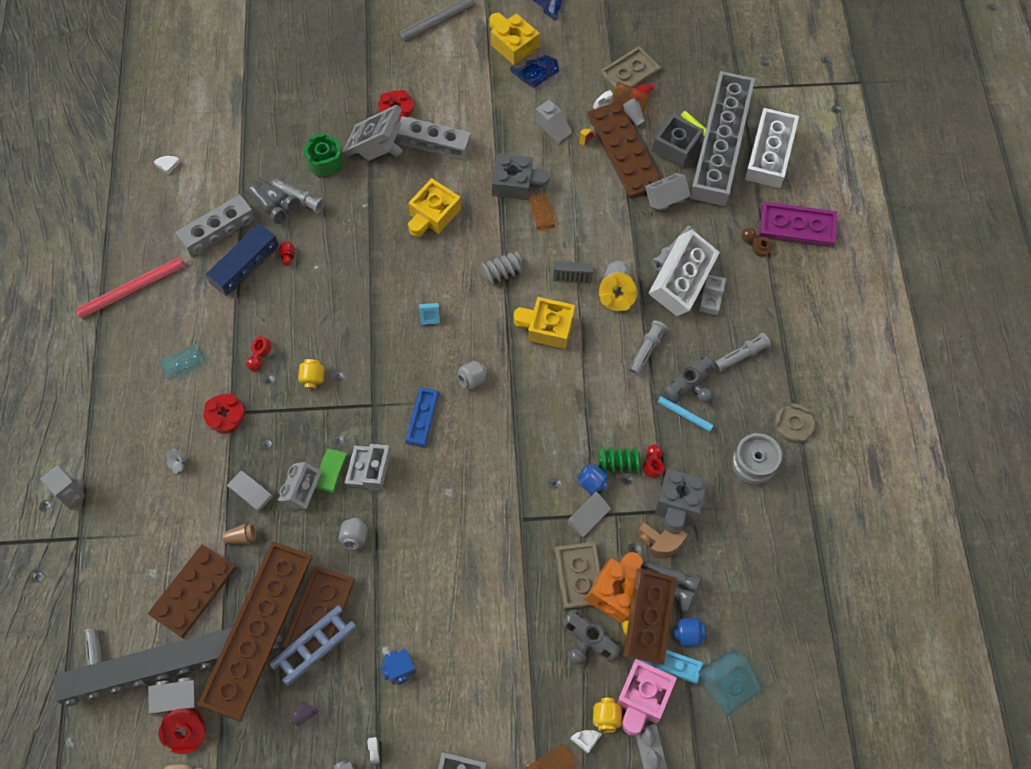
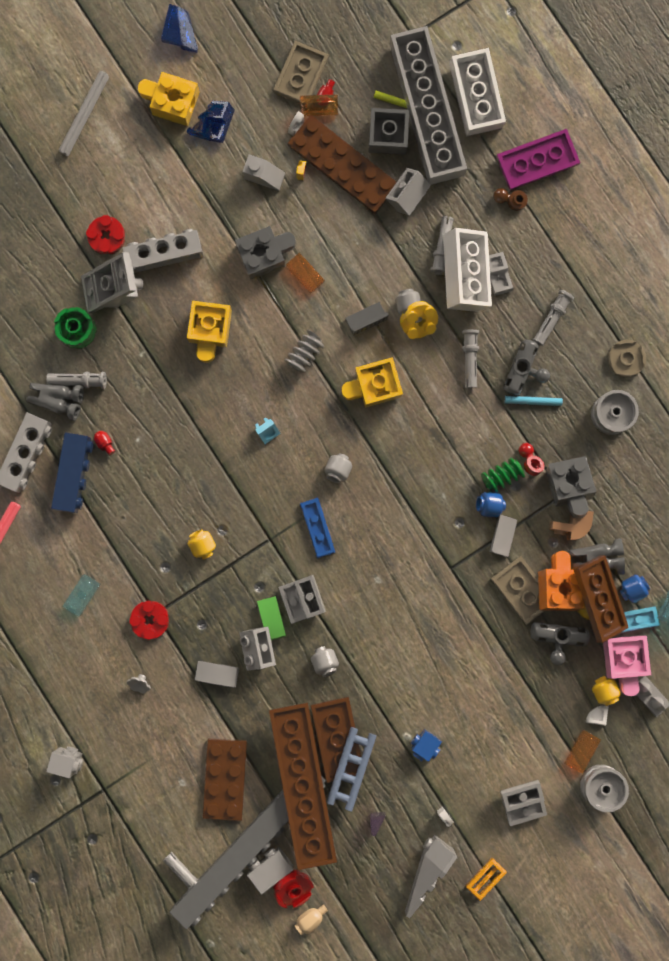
camera: 35 degrees left, 20 degrees up
medium nougat cone [223,523,256,544] -> none
red plate [246,336,272,371] -> none
light grey cone [623,98,646,126] -> none

